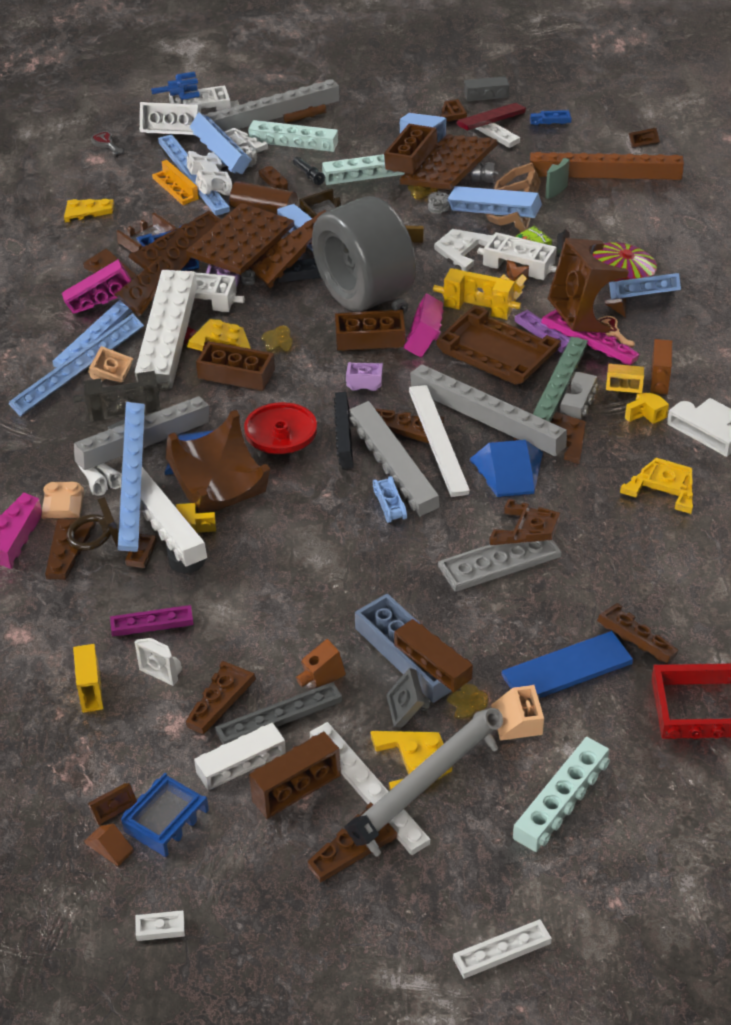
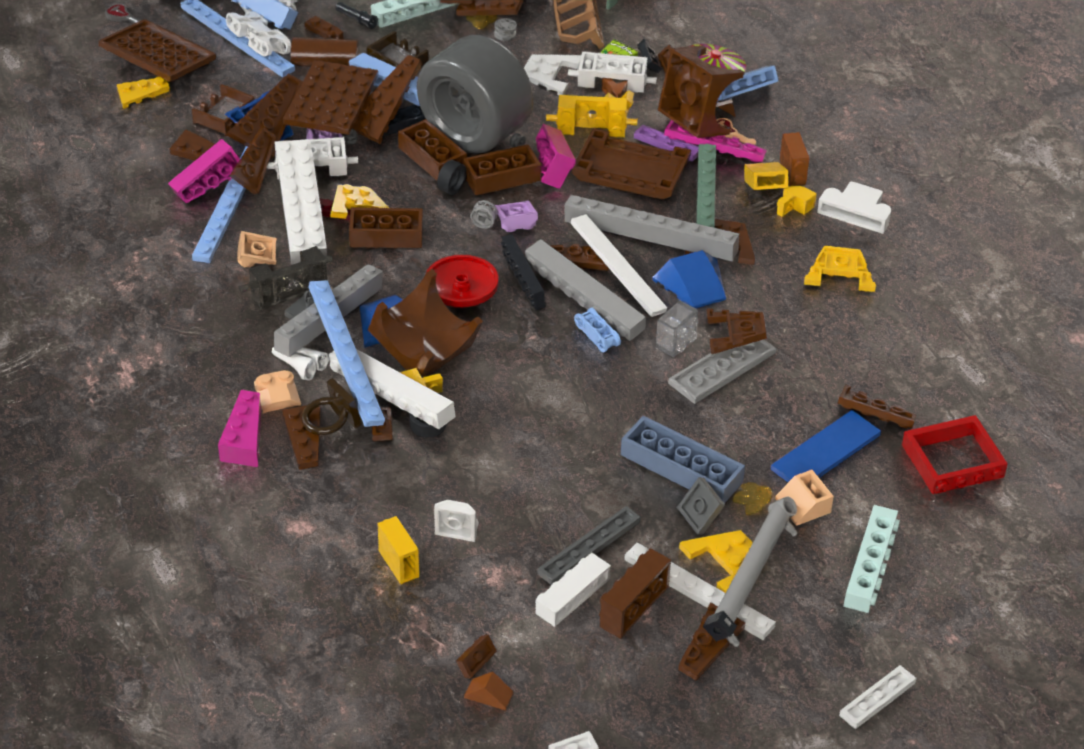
camera: 20 degrees left, 0 degrees up
light blue plate [9,313,144,417] -> none
magenta plate [110,605,194,637] -> none
blue window [121,773,209,857] -> none
light orange fence [152,160,199,205] -> none
reddish brown wing [185,661,256,735] -> none
clear yellow plate [261,326,293,352] -> none
dark orange torso [295,639,346,688] -> none
reddish brown brick [394,619,473,692] -> none
light blue brick [448,186,542,218] -> none
light grey arch [560,372,599,420] -> none
none -> reddish brown plate [98,19,216,82]
none -> reddish brown brick [398,119,467,180]
none -> black tyre [437,160,467,195]
none -> light grey wheel [470,200,498,229]
none -> clear brick [656,301,699,357]

